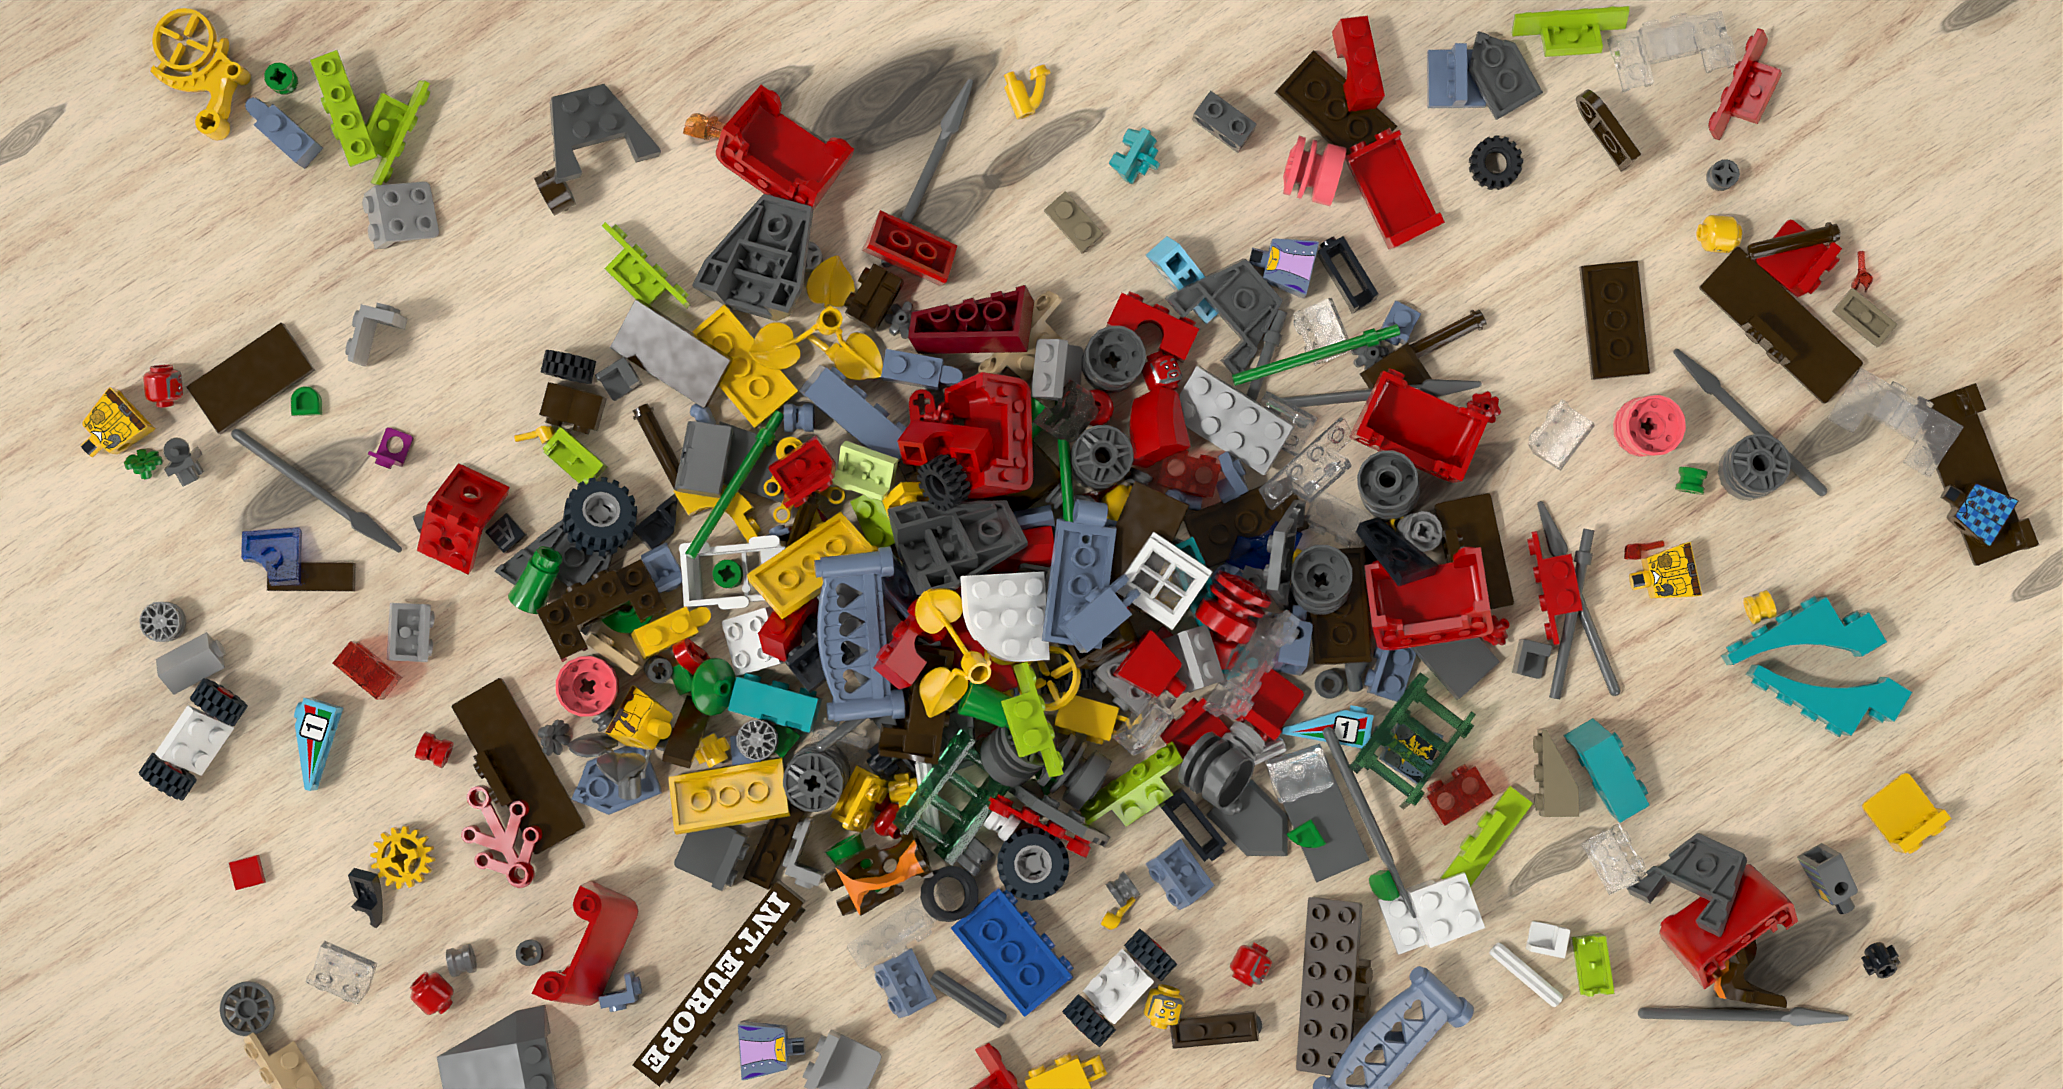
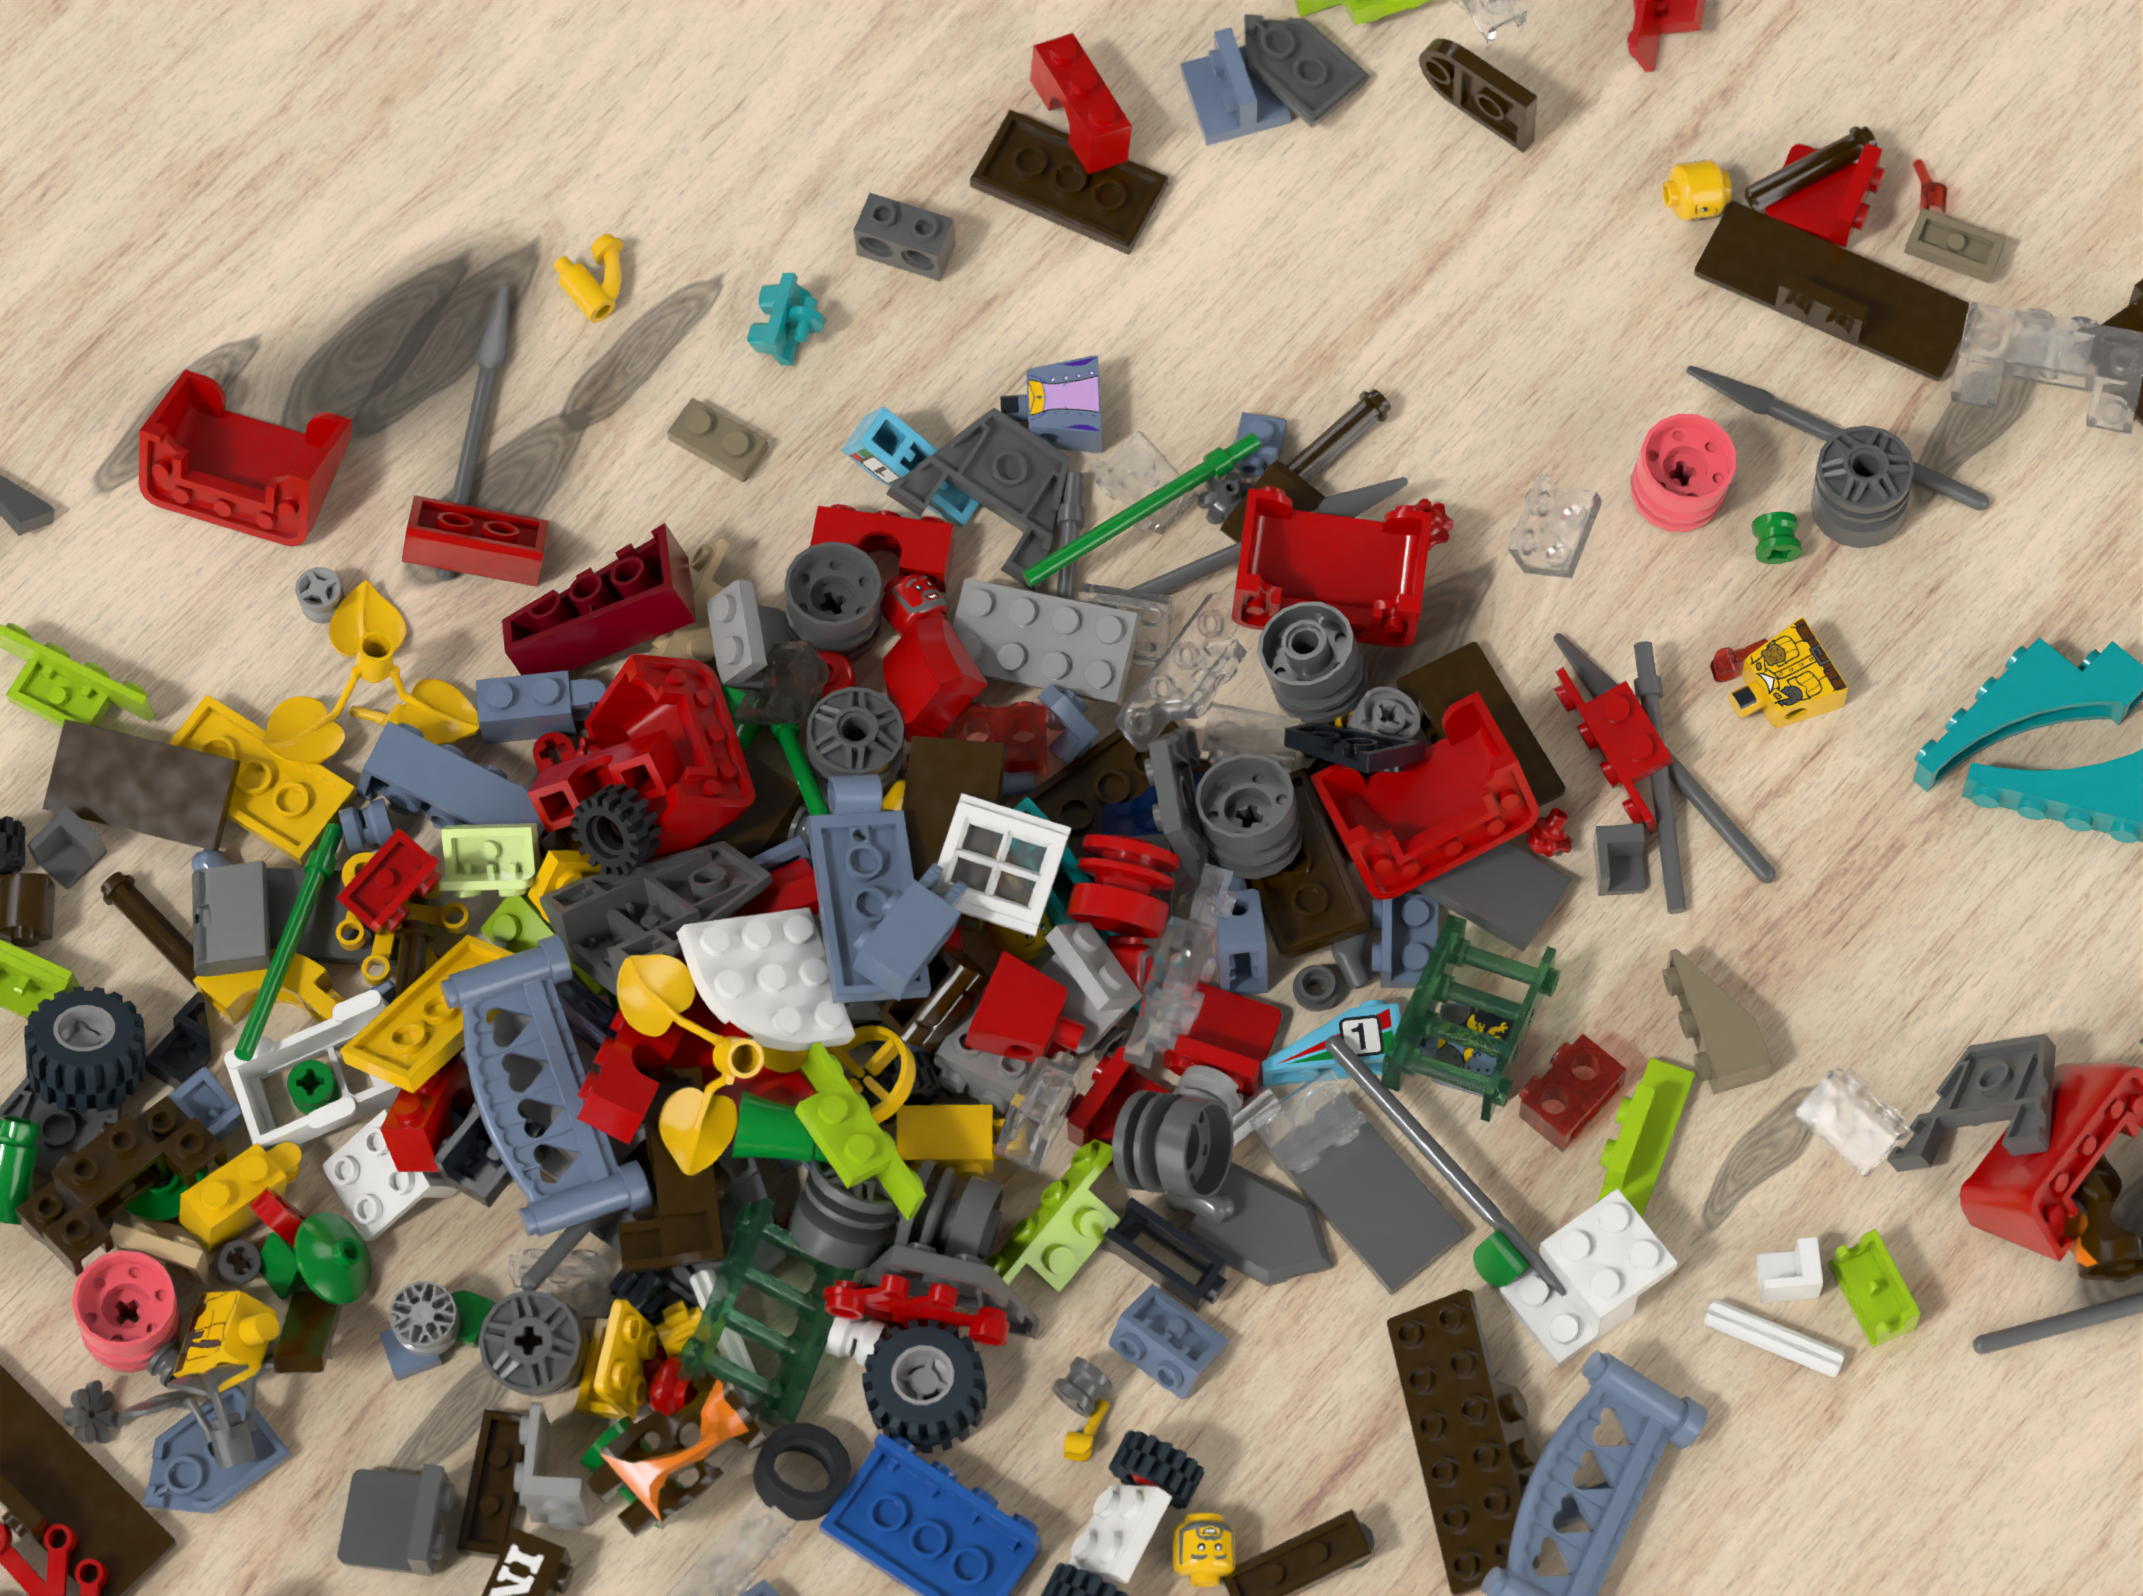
camera: 15 degrees left, 20 degrees down
yellow plate [668,758,790,835] -> none
clear orange piece [683,113,727,140] -> none
dark grey wedge [692,194,814,322] -> none
yellow gear [695,733,731,768] -> none
teal wedge [728,673,823,733] -> none
dark brown brick [844,263,904,332] -> none
dark grey plant [885,301,919,339] -> none
dark grey wheel [954,836,994,876] -> none
red head [1230,942,1273,988] -> none
coral wheel [1283,136,1346,206] -> none
green tile [1286,819,1326,848] -> none
black window [1317,236,1379,314] -> none
red panel [1345,128,1445,250] -> none
black tyre [1469,135,1523,190] -> none
teal wedge [1563,718,1650,823] -> none
dark brown tile [1579,260,1650,380] -> none
dark grey wheel [1706,159,1740,191] -> none
yellow wheel [1743,590,1777,624] -> none

